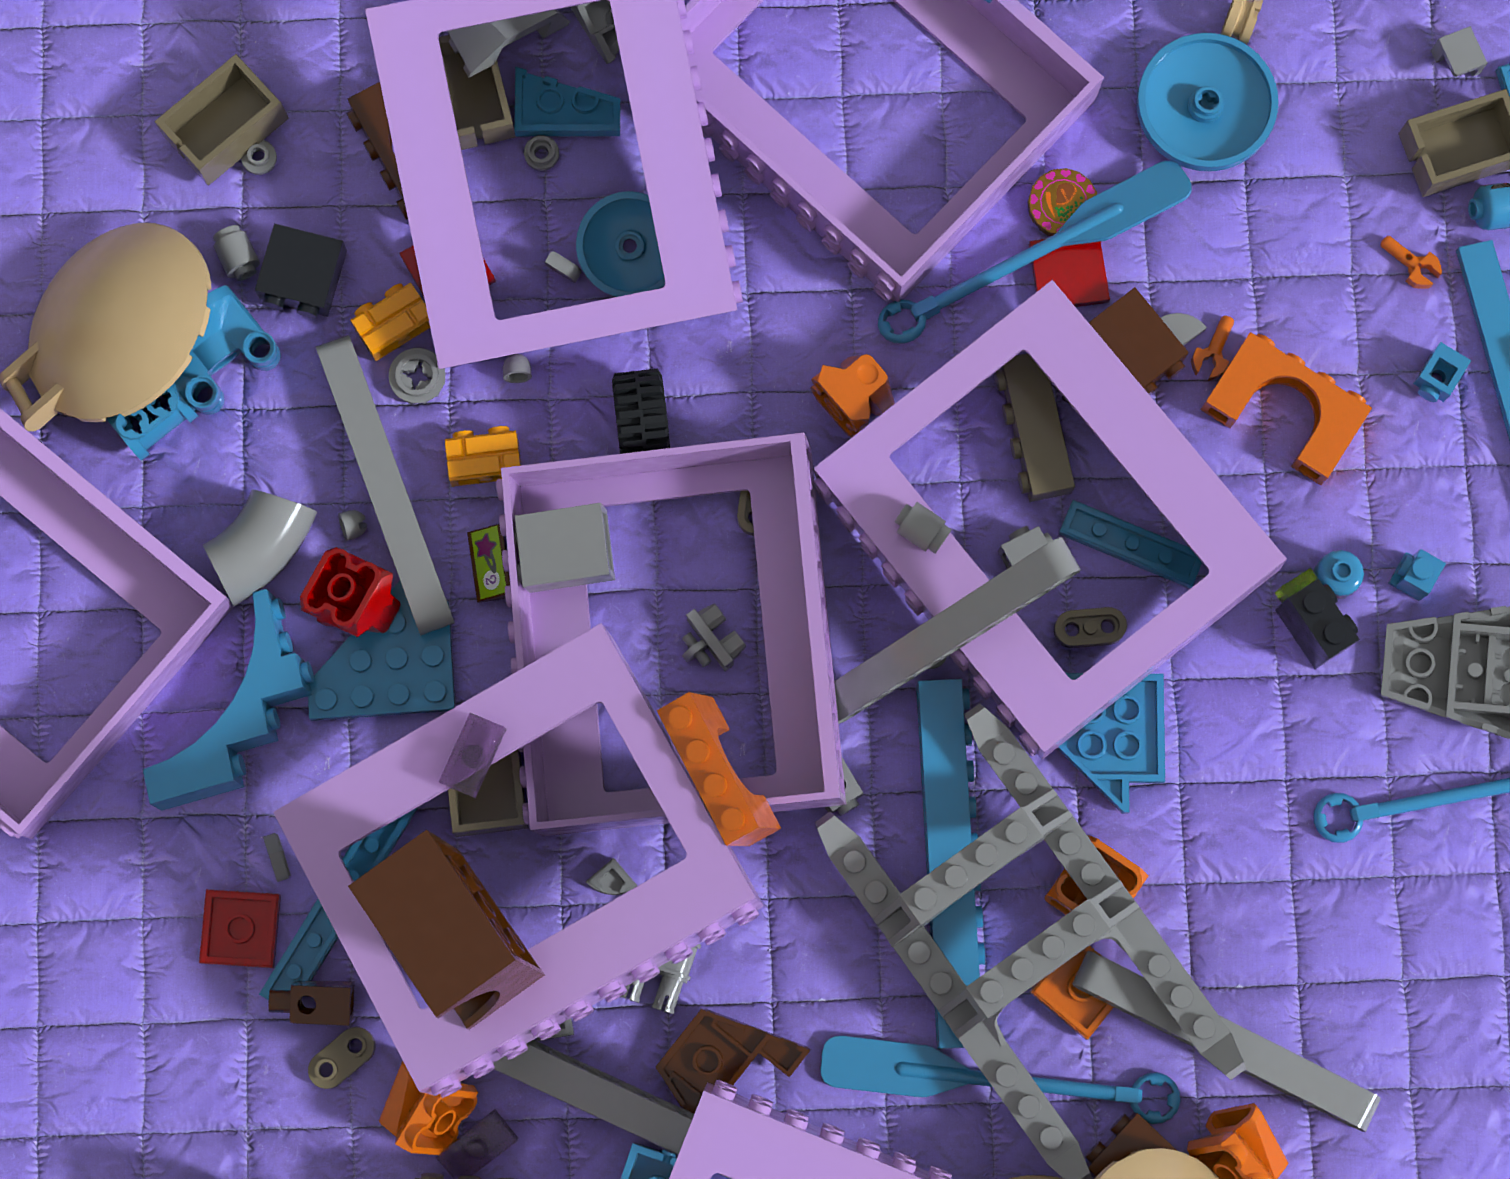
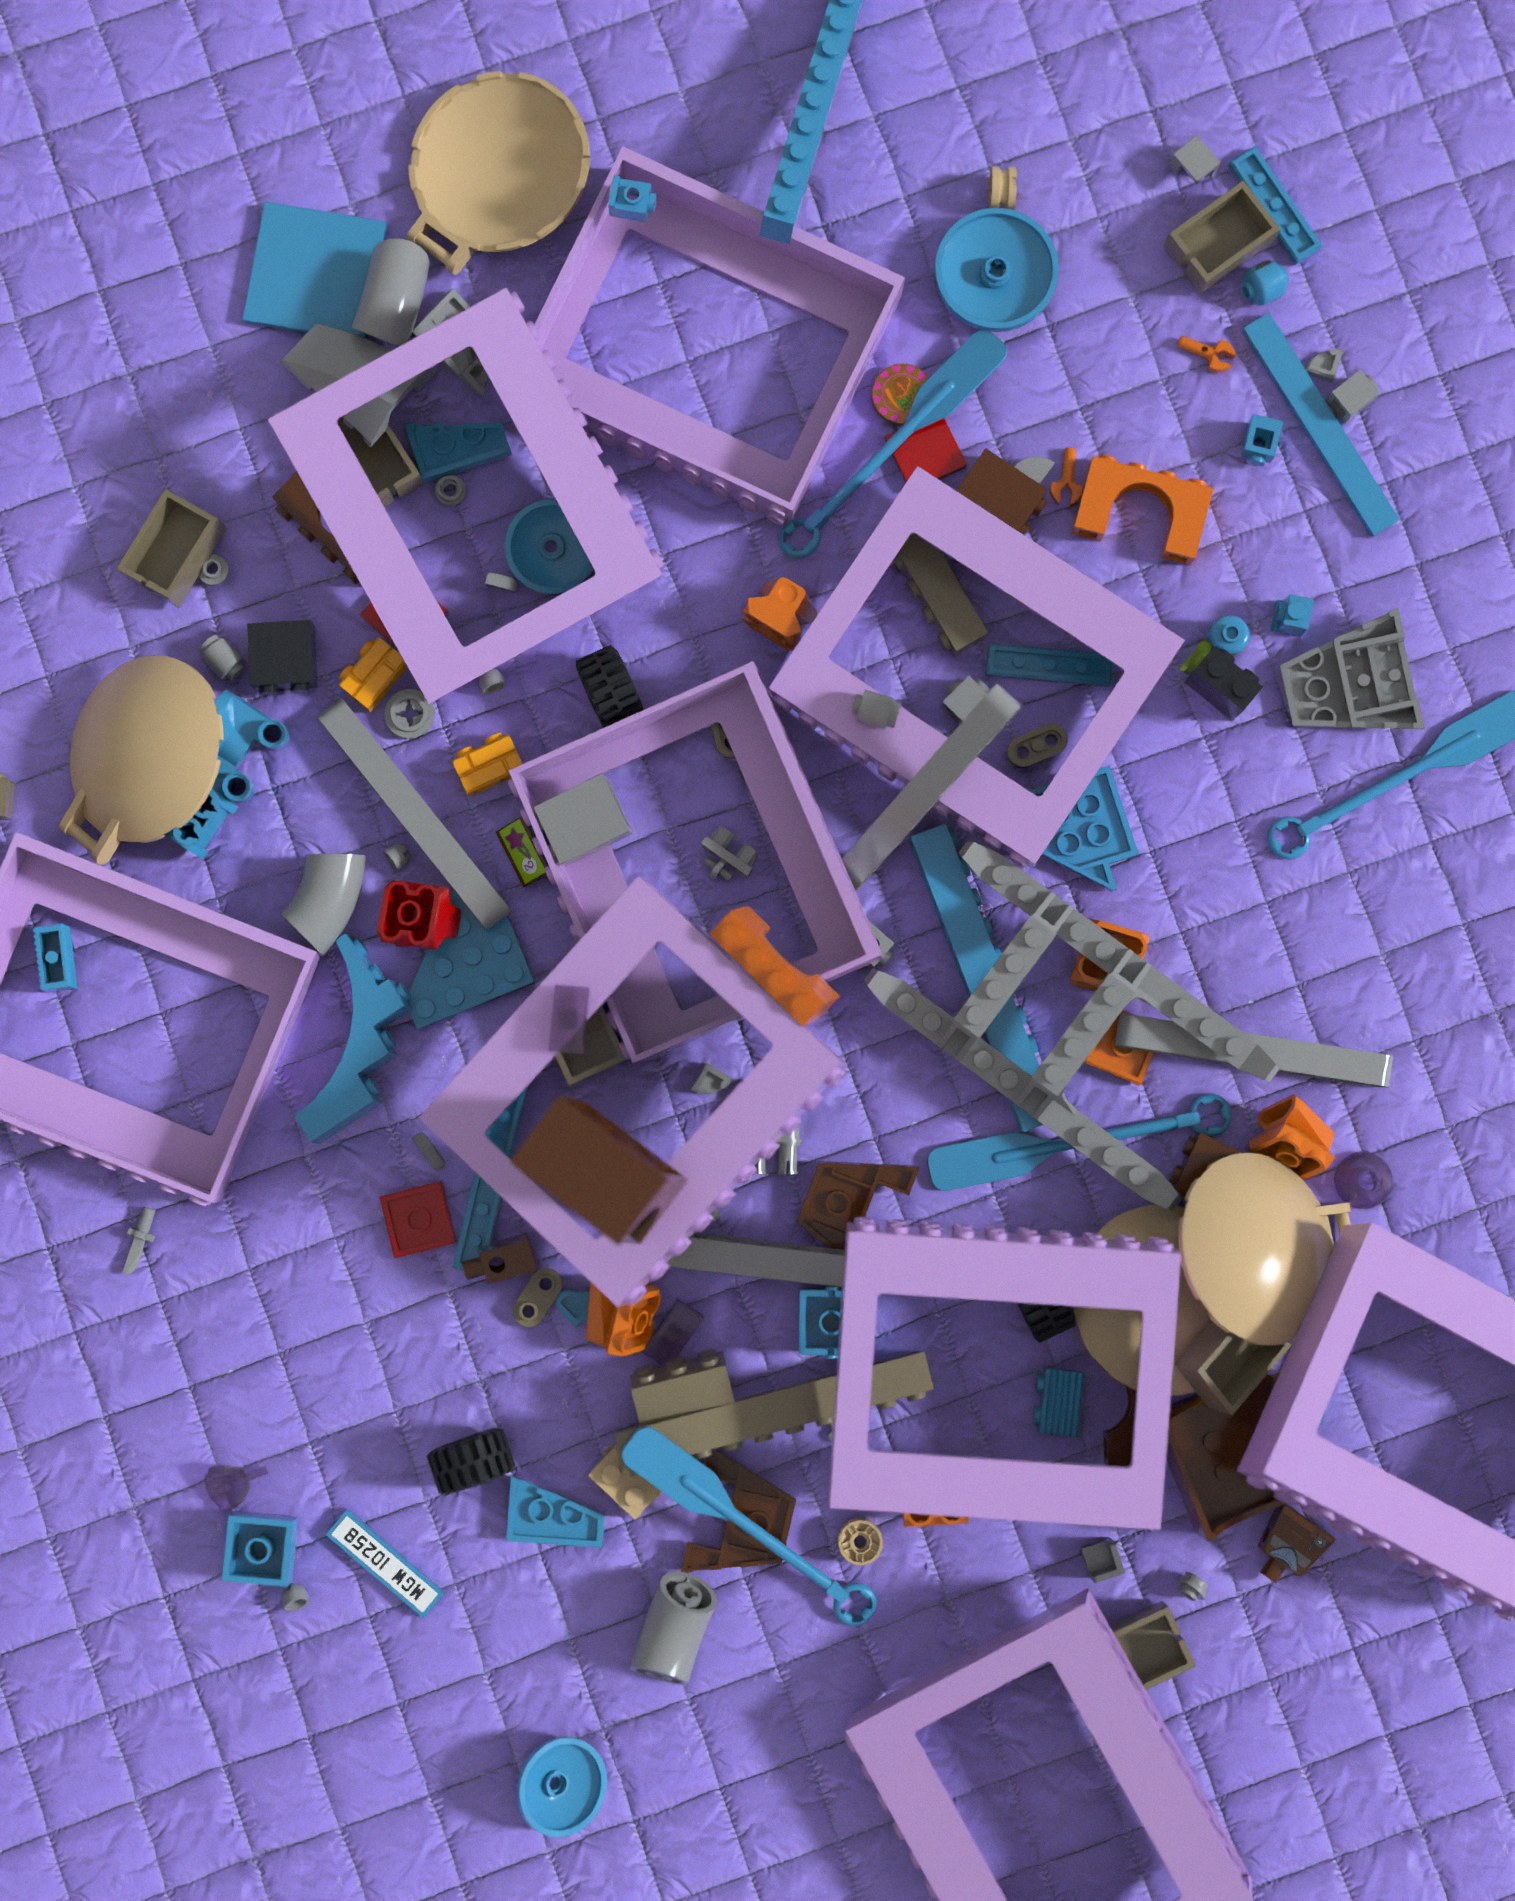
camera: 20 degrees left, 5 degrees up
none -> dark azure tile [556,1289,590,1328]

